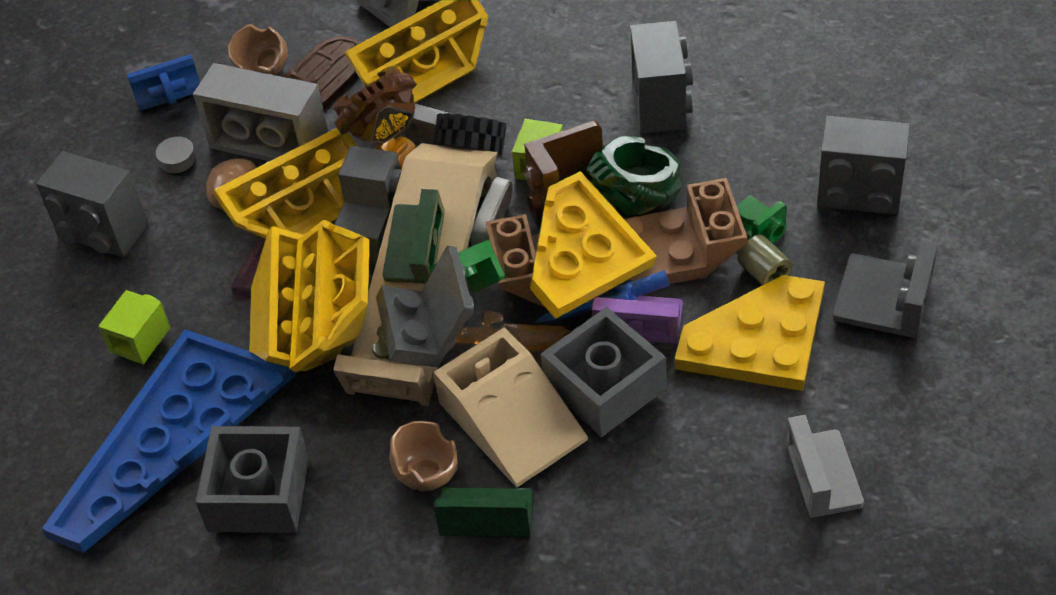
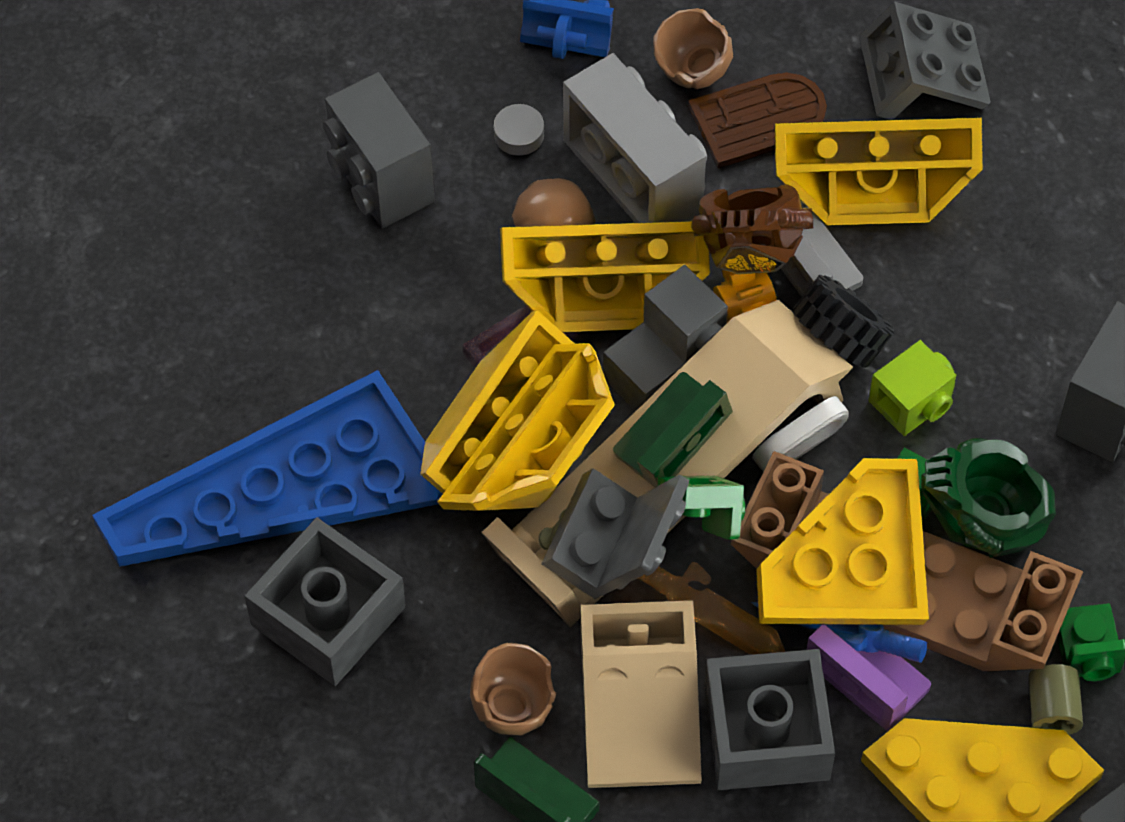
camera: 30 degrees right, 10 degrees up
lime brick [98,290,171,365] -> none
reddish brown bracket [524,121,603,221] -> none

